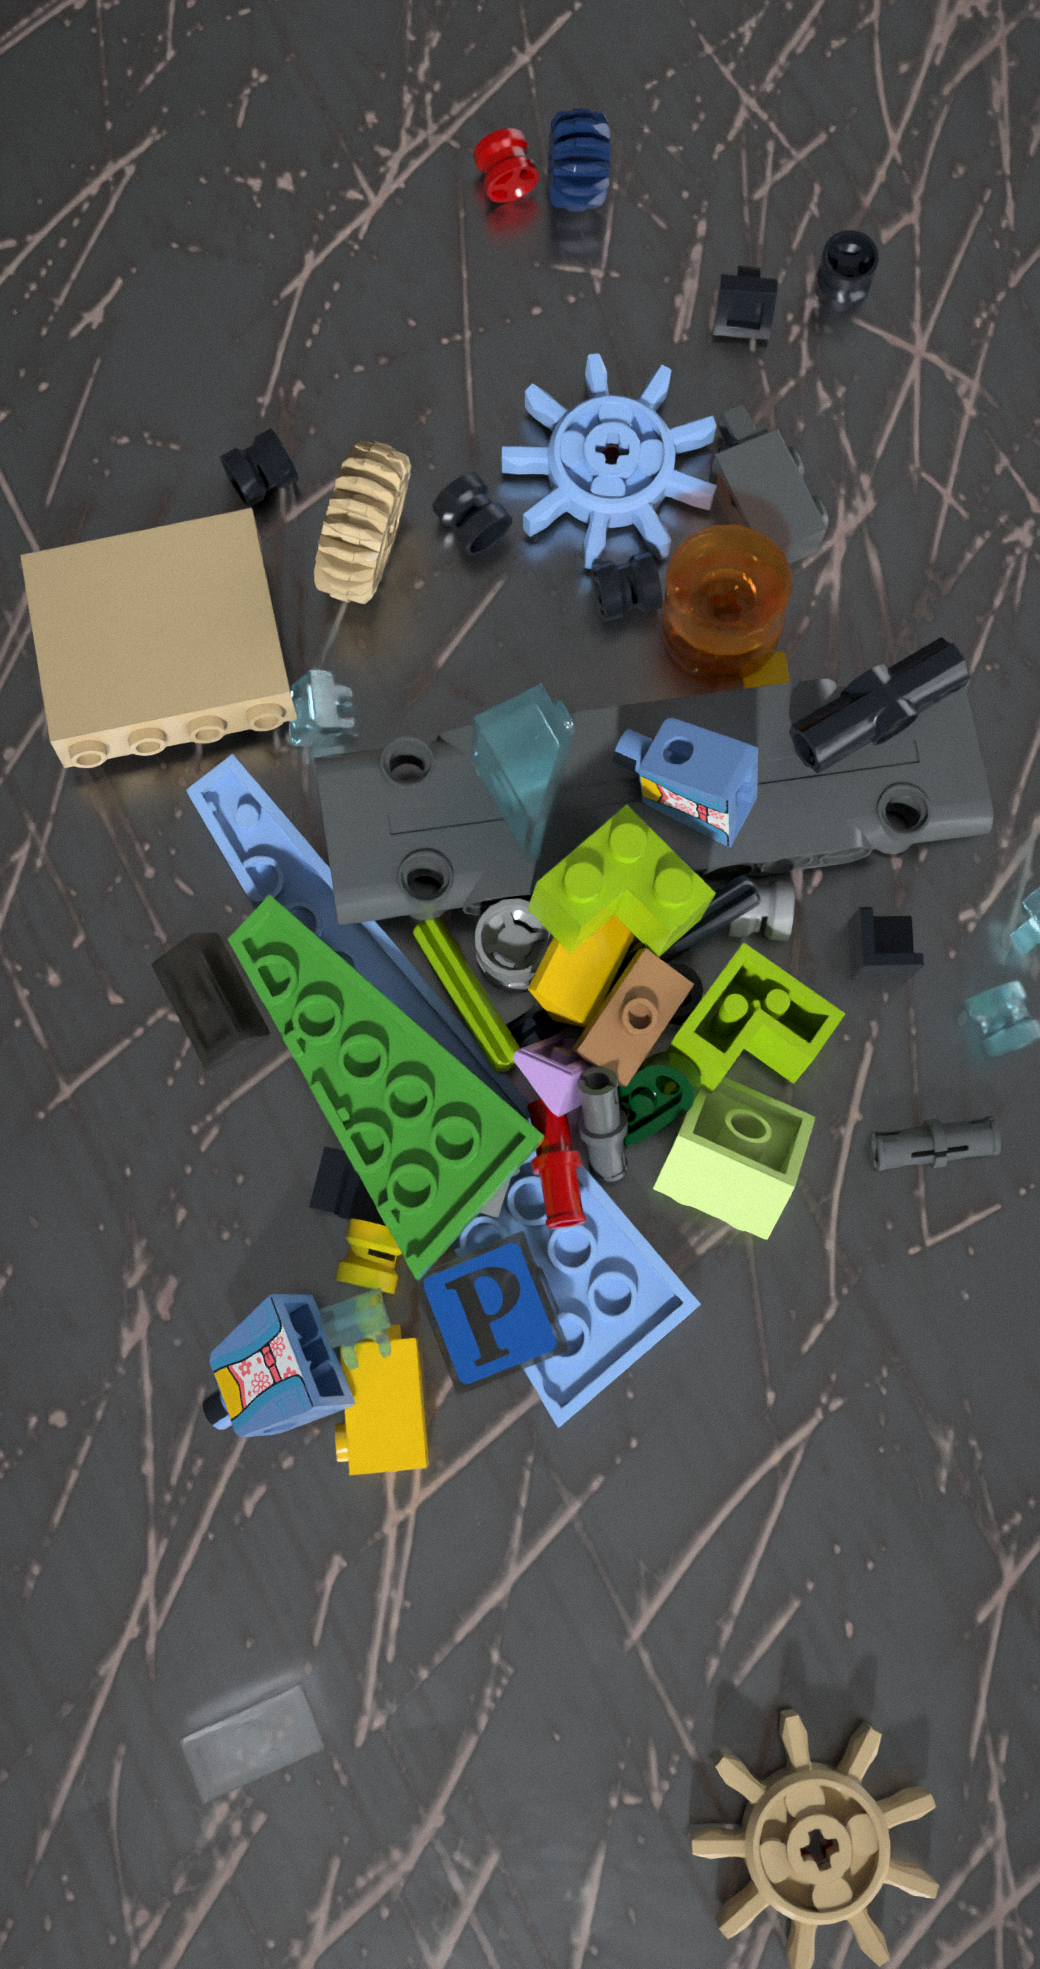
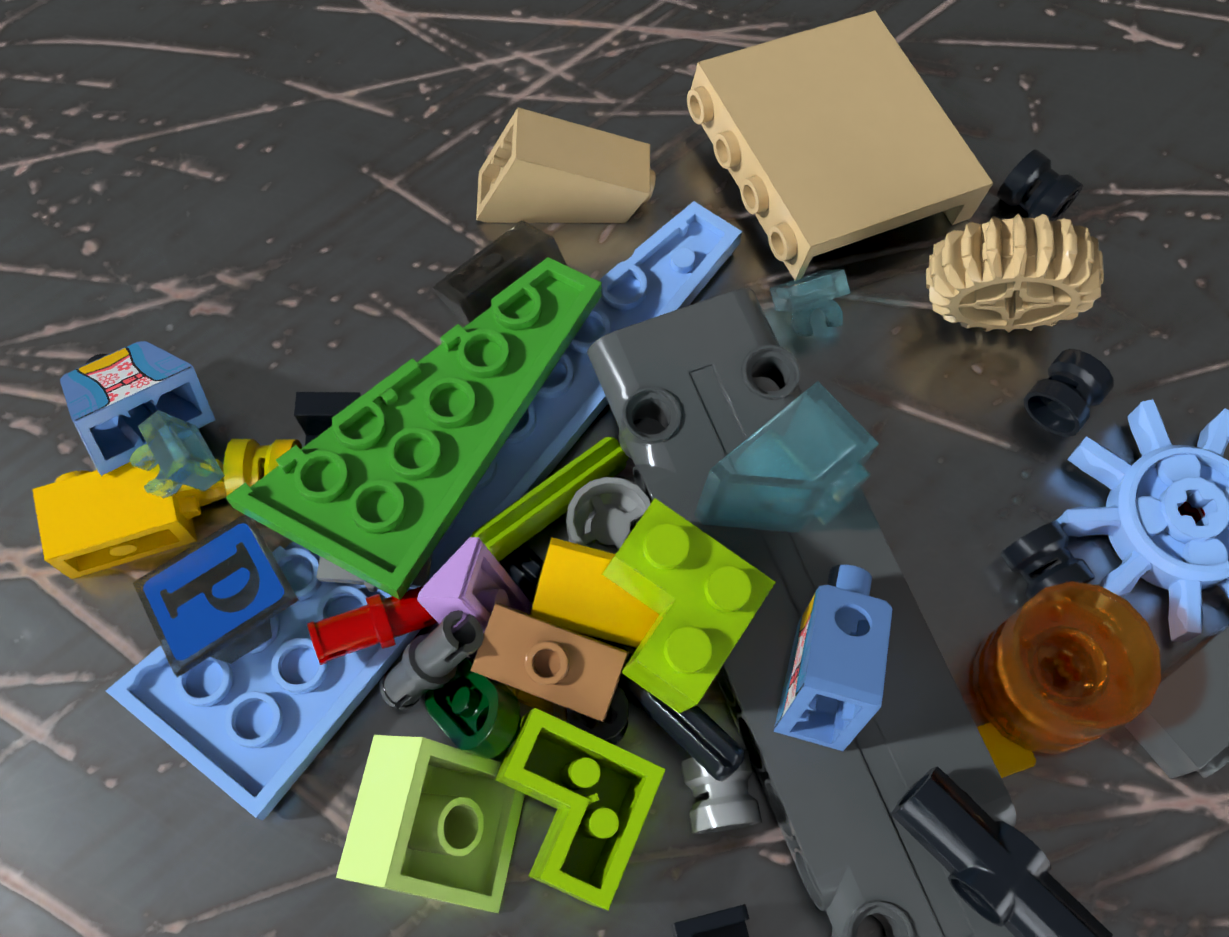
camera: 80 degrees right, 10 degrees down
none -> tan slope [476,107,656,223]

